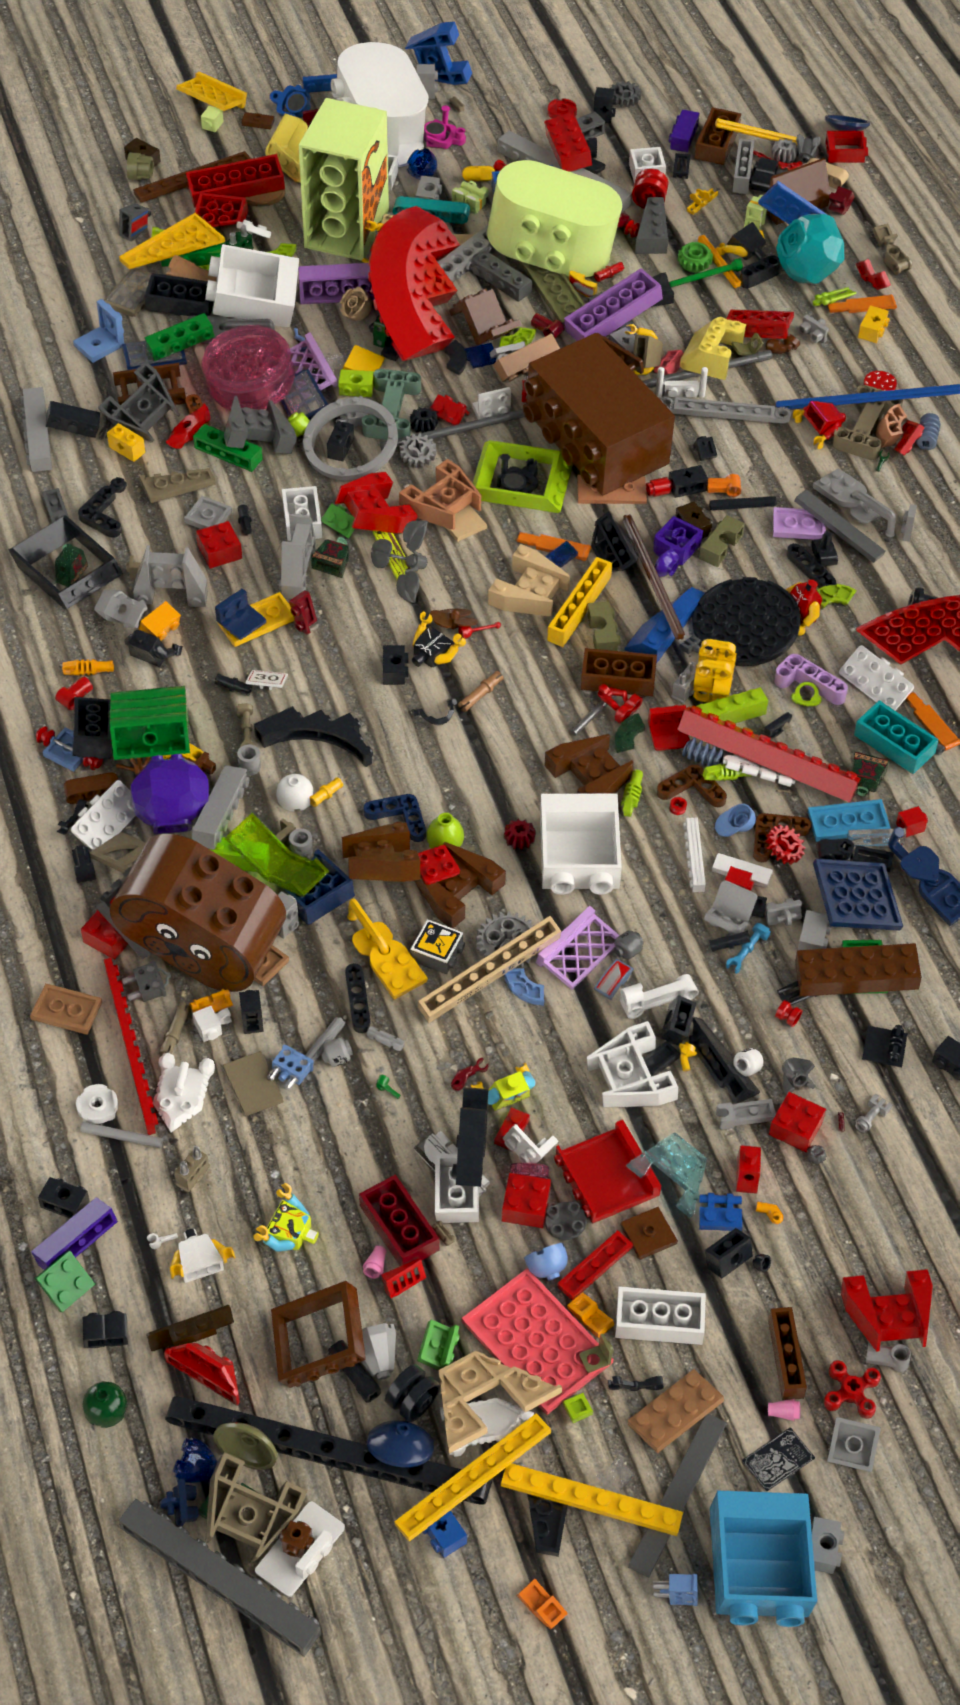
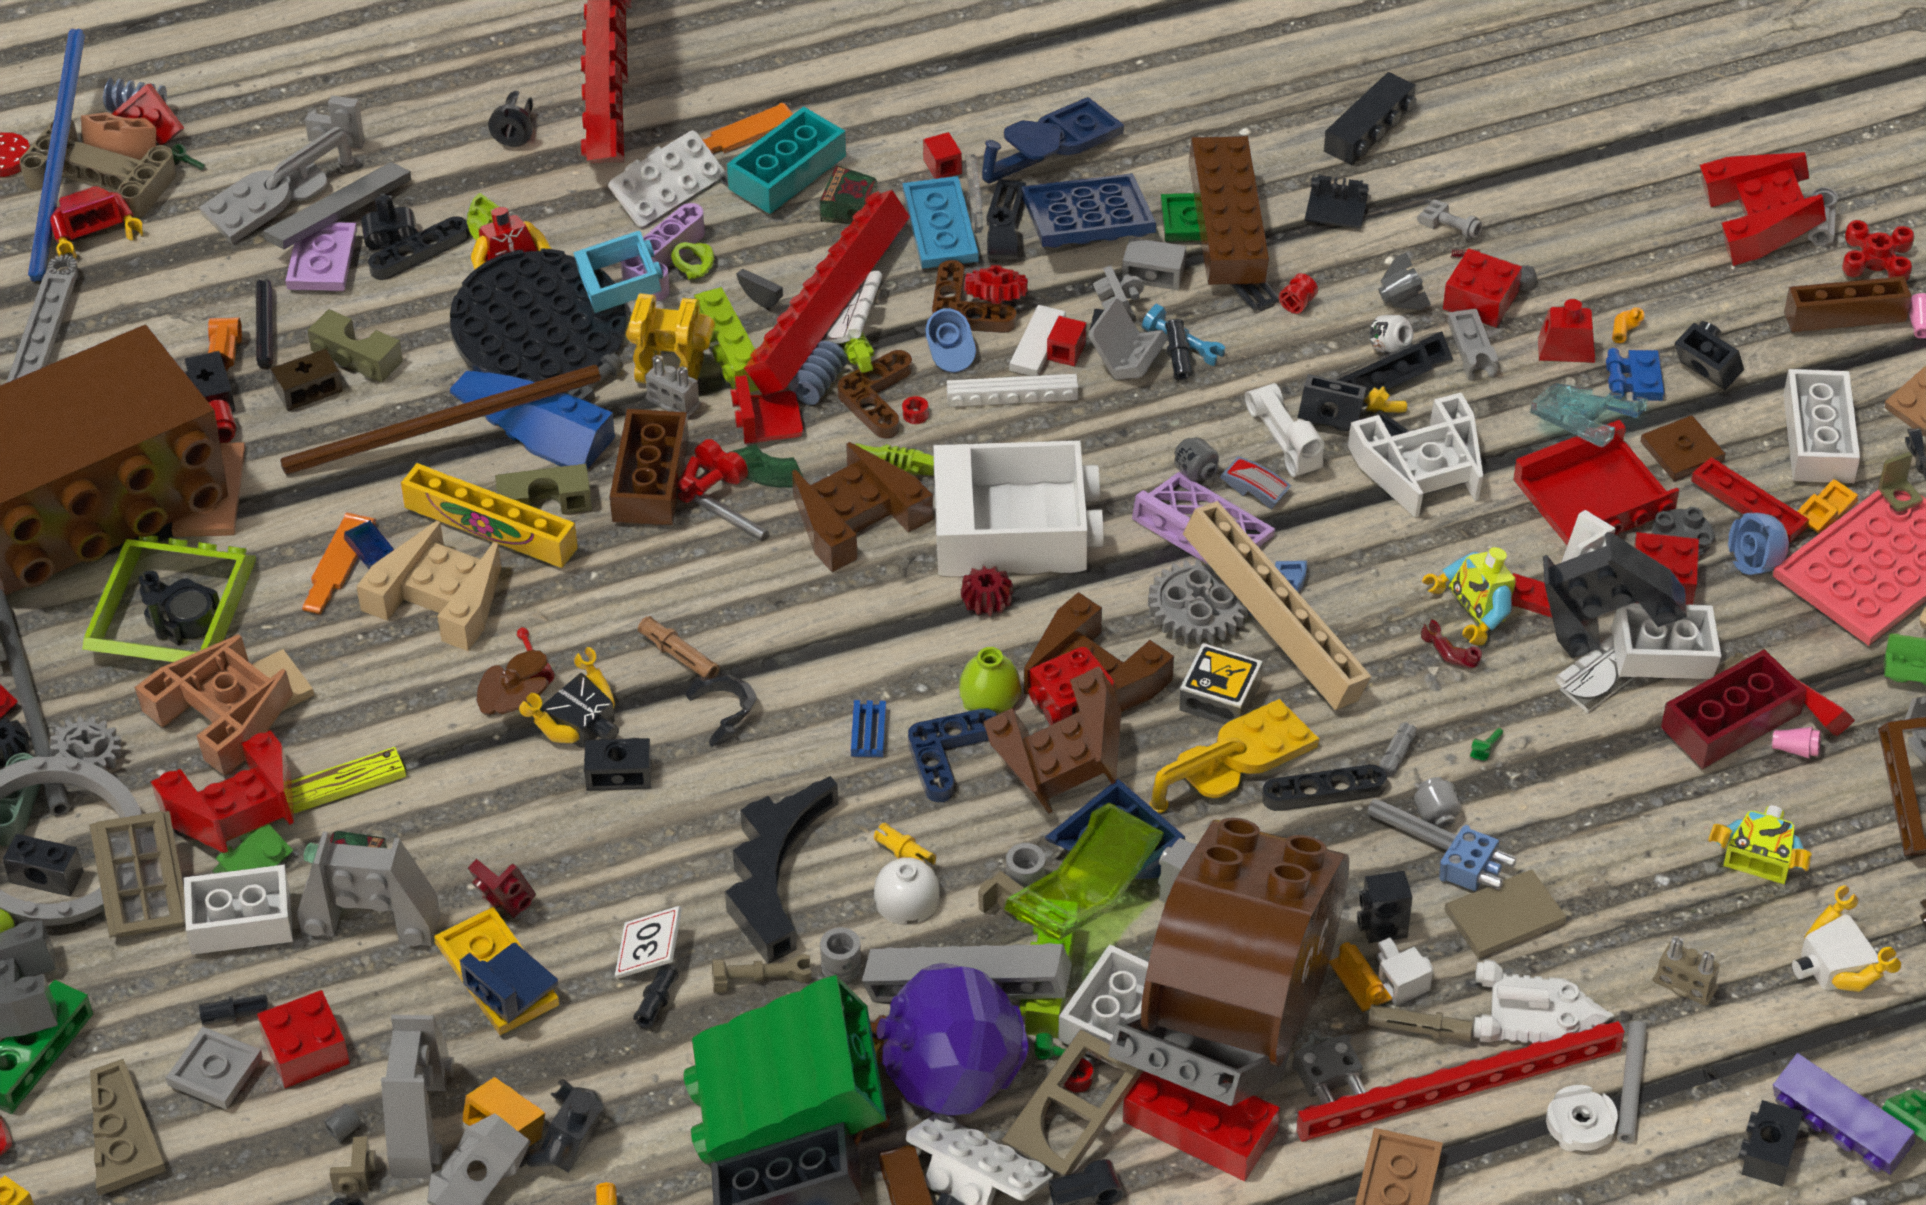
camera: 90 degrees left, 5 degrees down
white hand [147,1233,178,1250] -> none
dark grey plant [371,520,428,603] -> none
black wedge [591,511,638,572] -> none
dark purple brick [653,516,703,577] -> none
none -> dark tan piece [89,811,186,938]
none -> medium azure window [573,230,663,313]
none -> blue tile [851,700,886,757]

